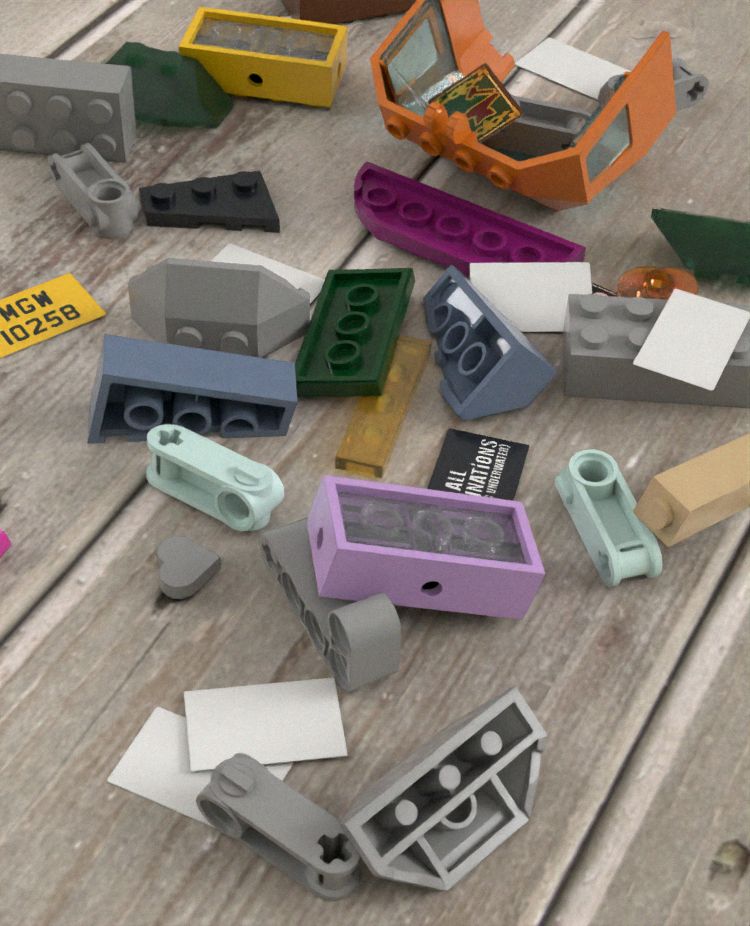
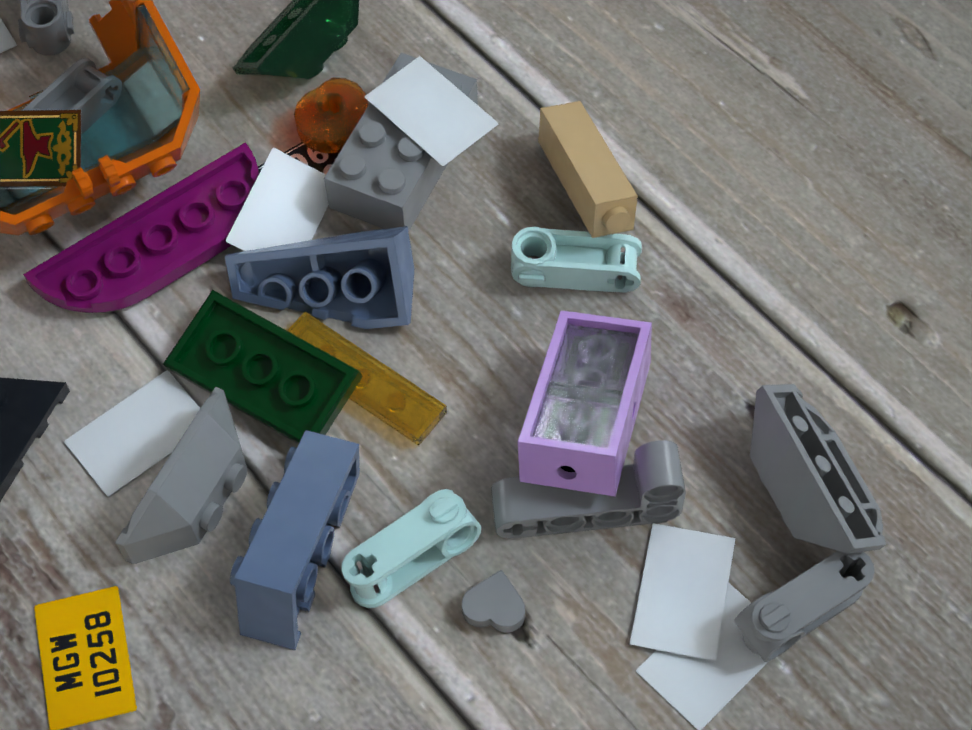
camera: 65 degrees left, 15 degrees up
black sticker [427,428,529,501] -> none

